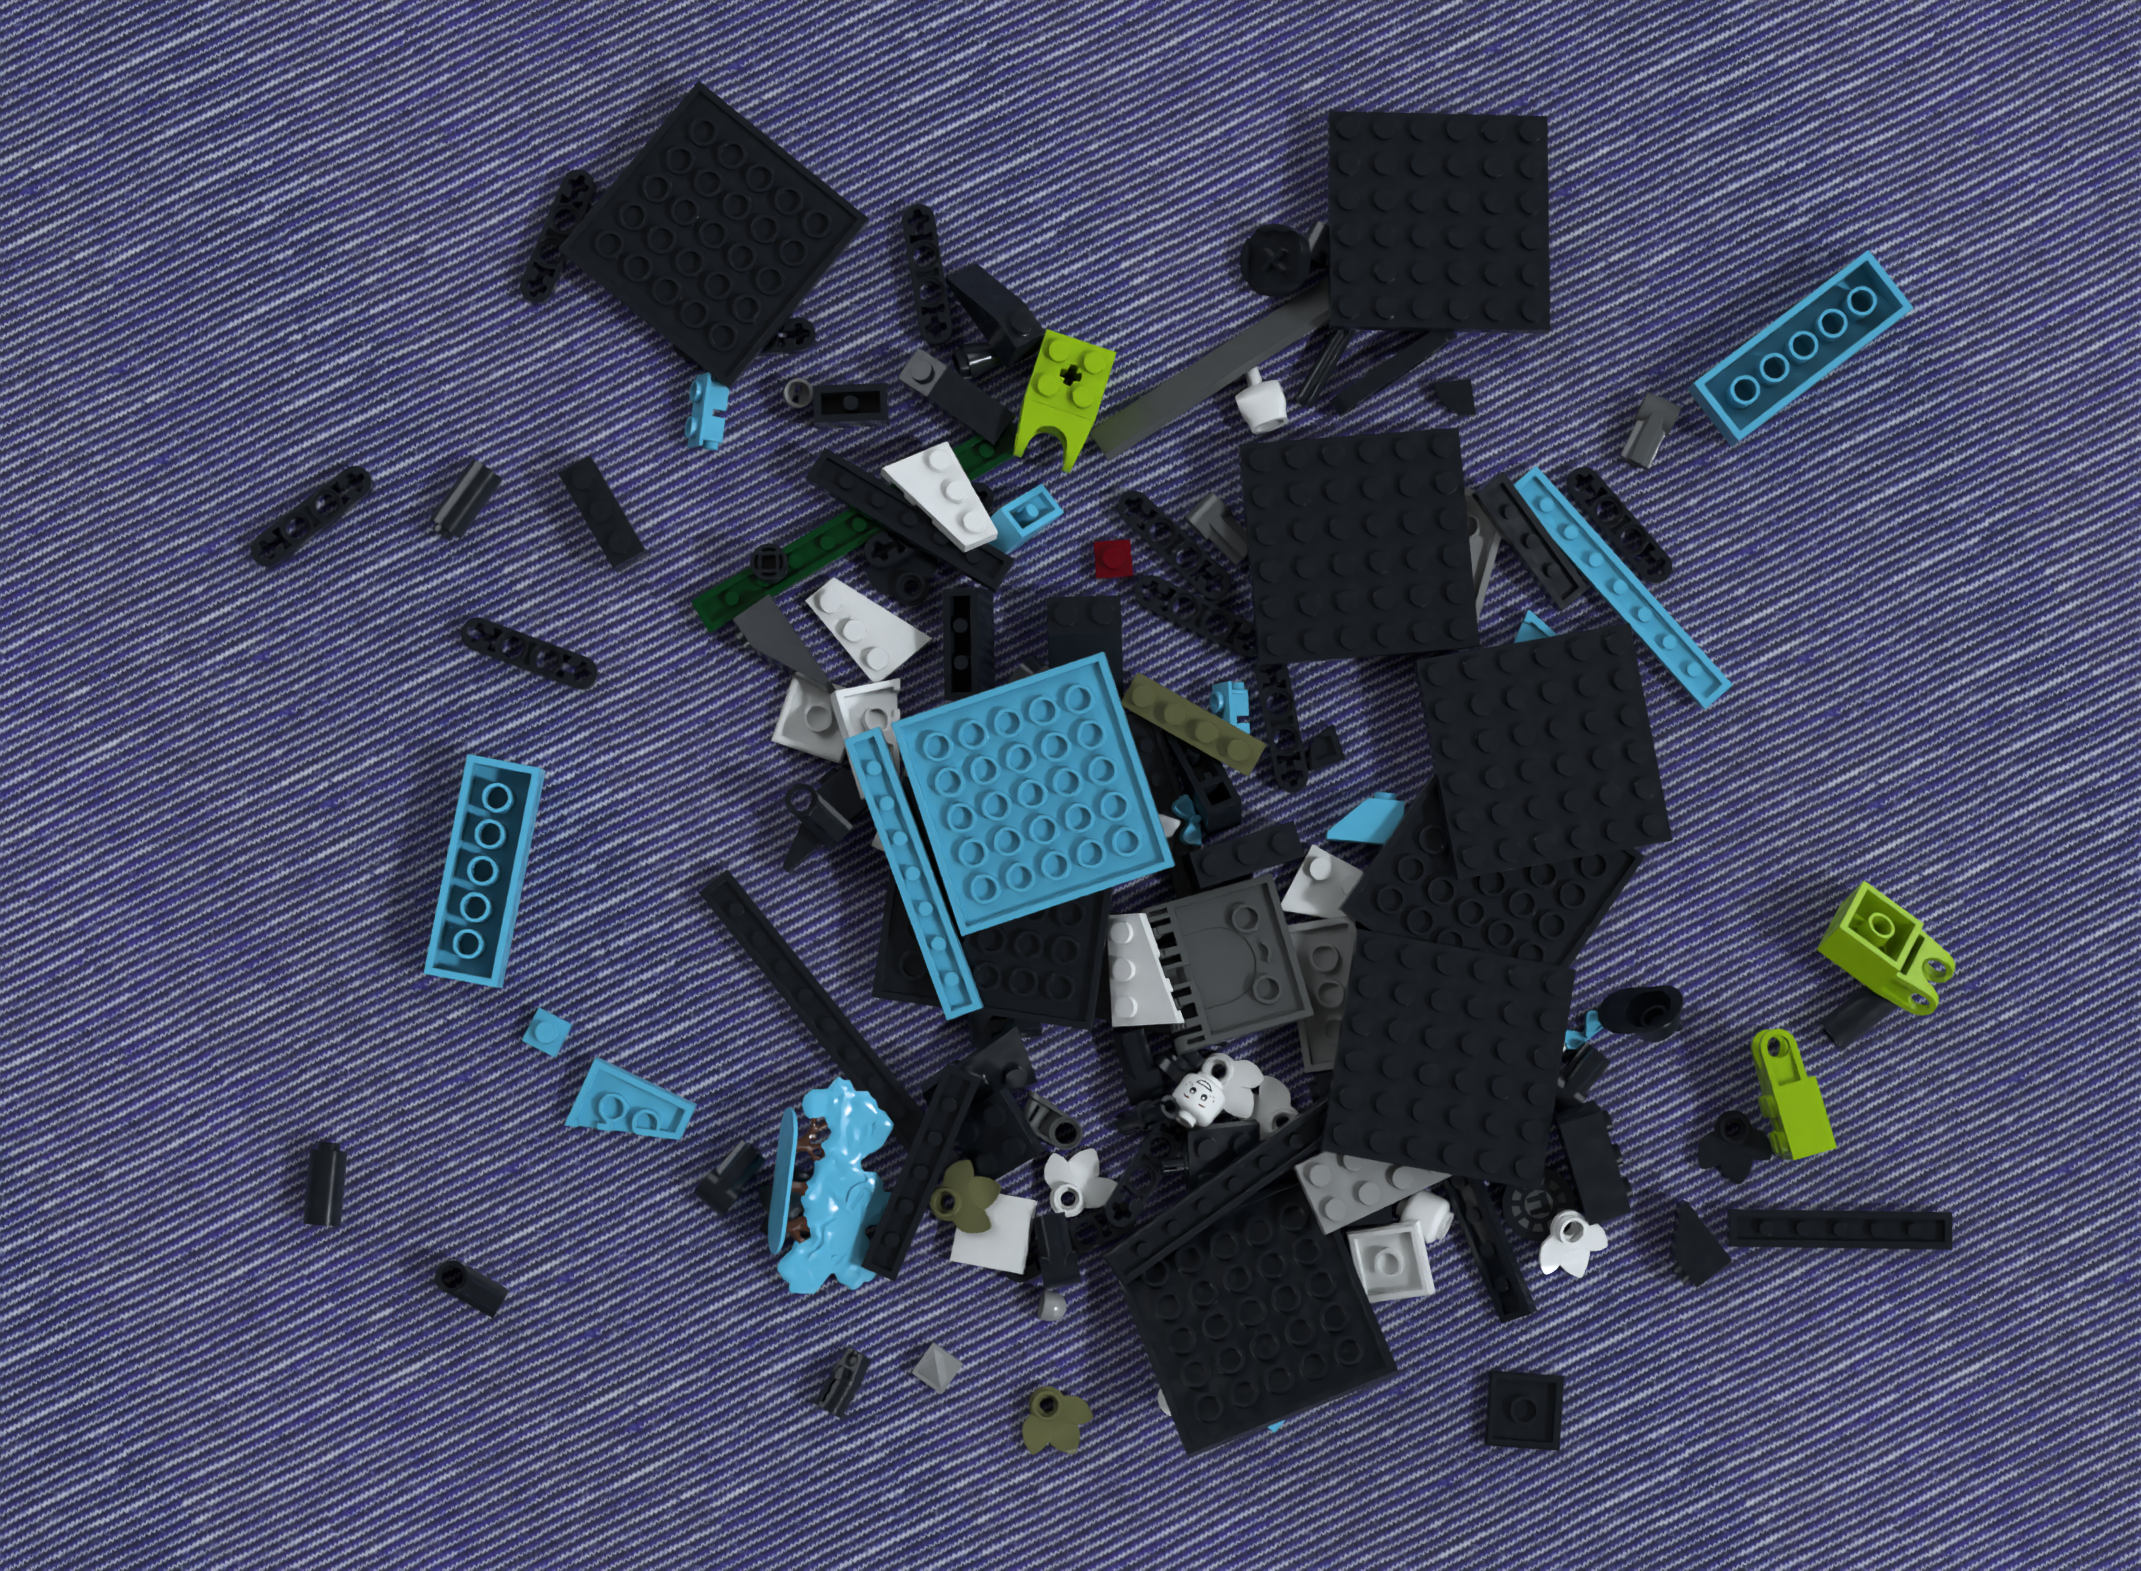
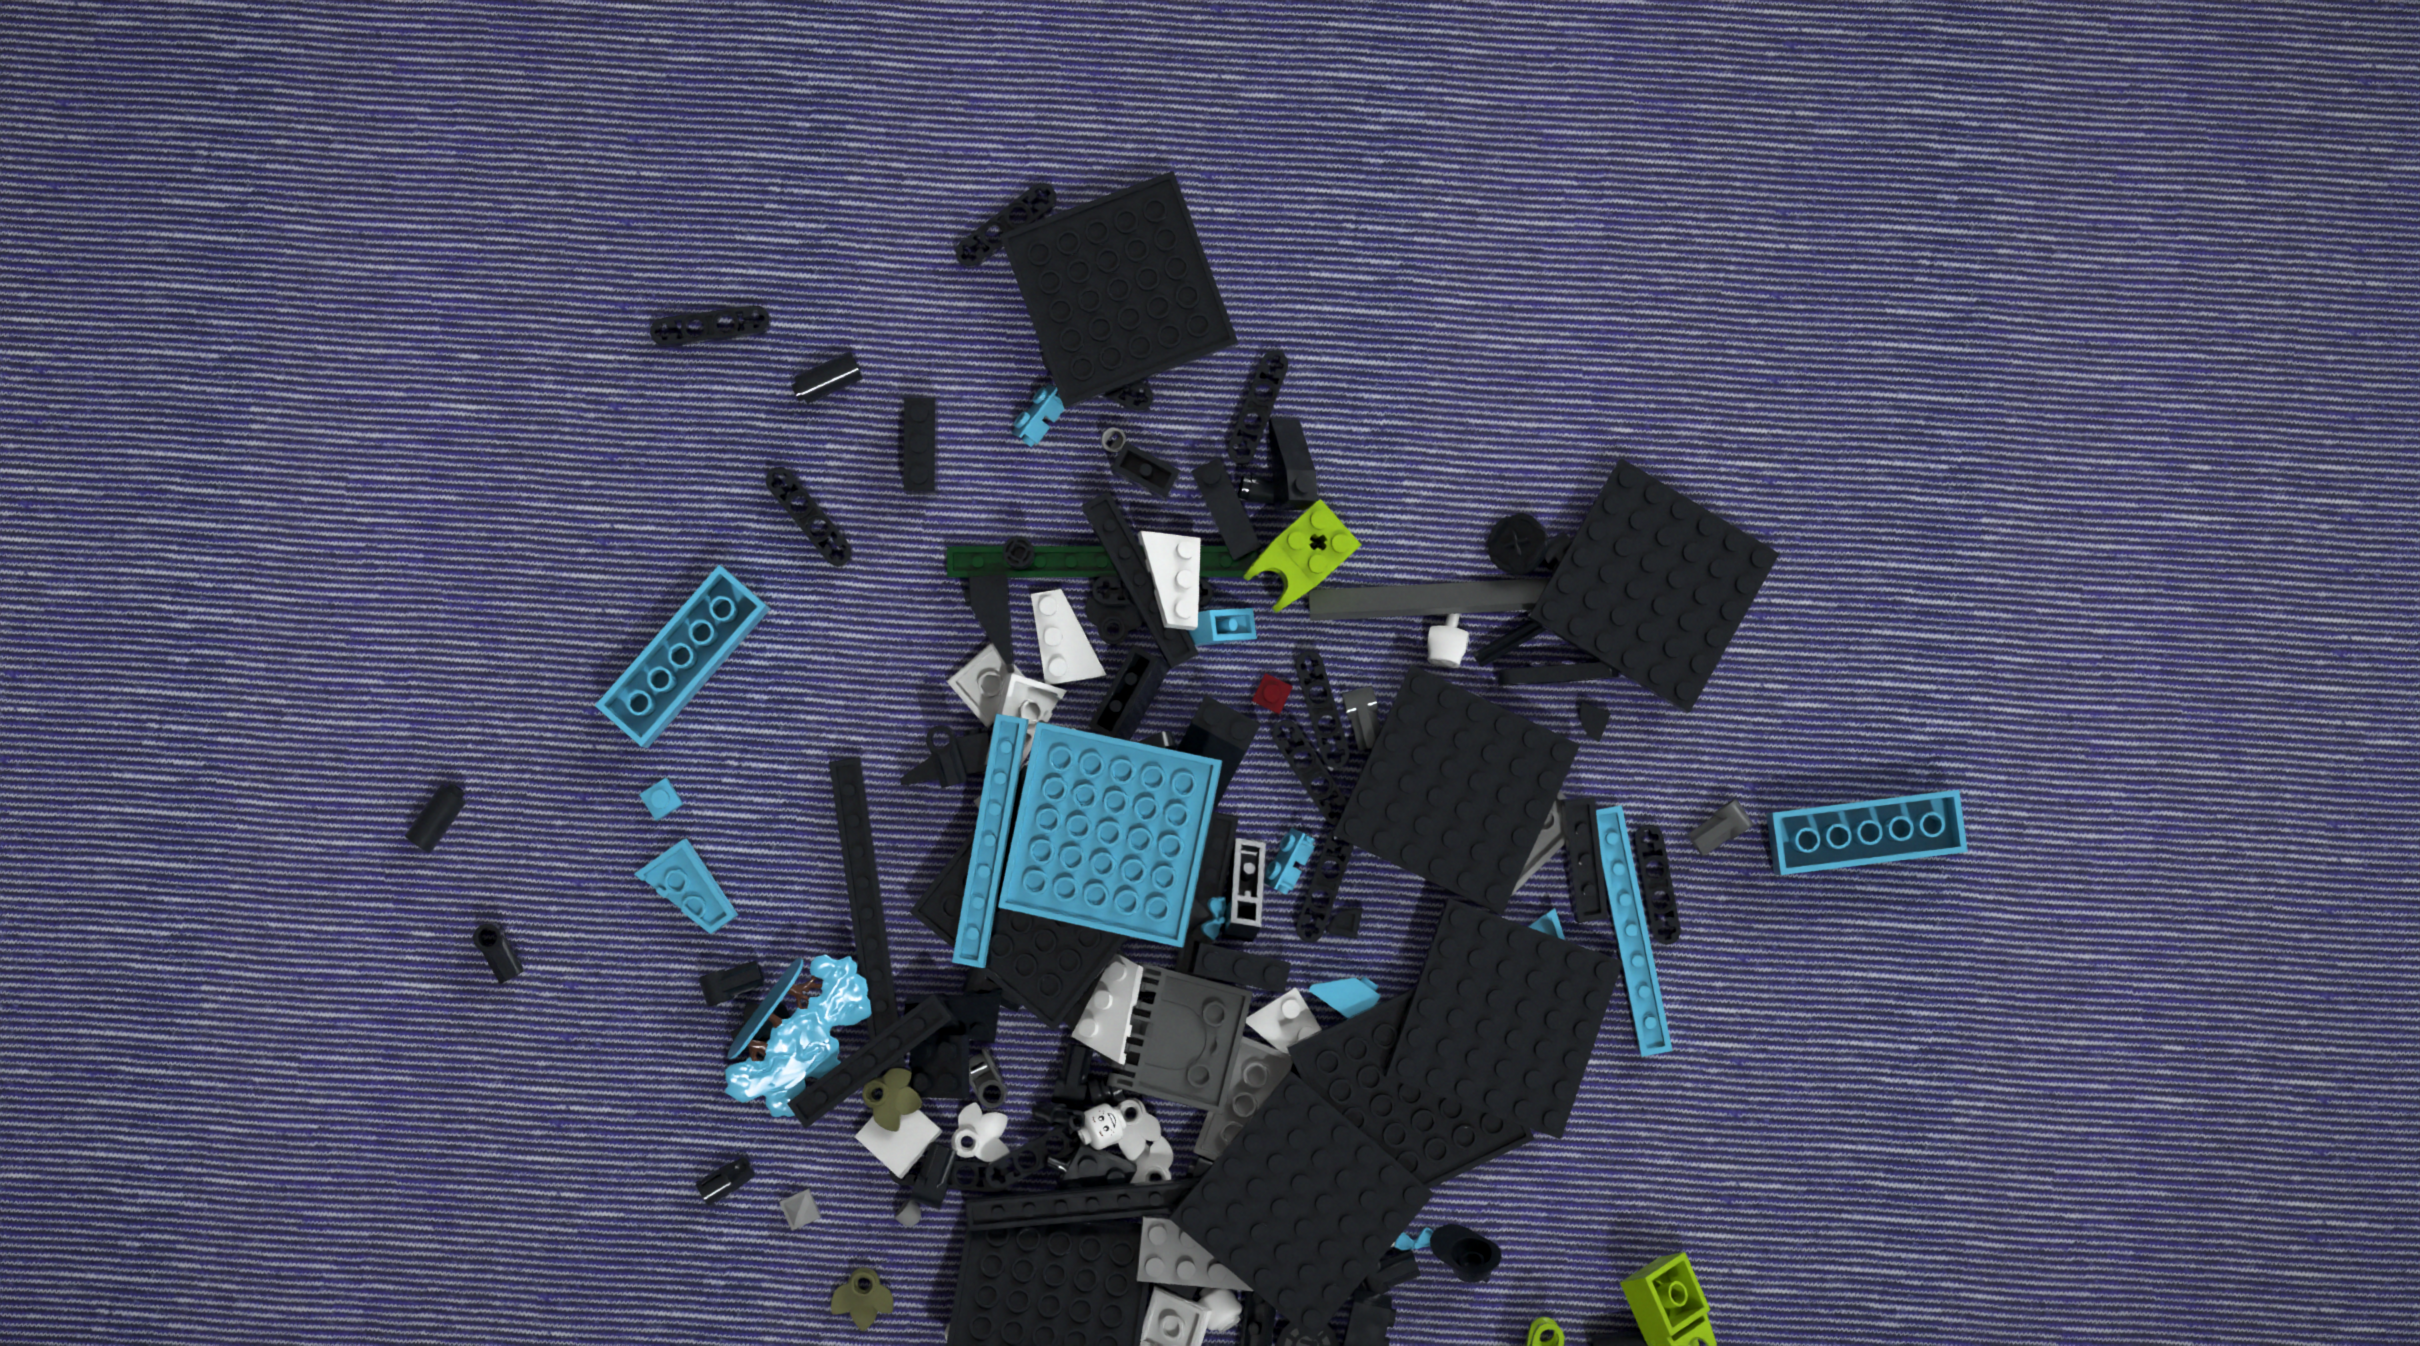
camera: 35 degrees right, 0 degrees up
olive plate [1121,672,1267,776] -> none

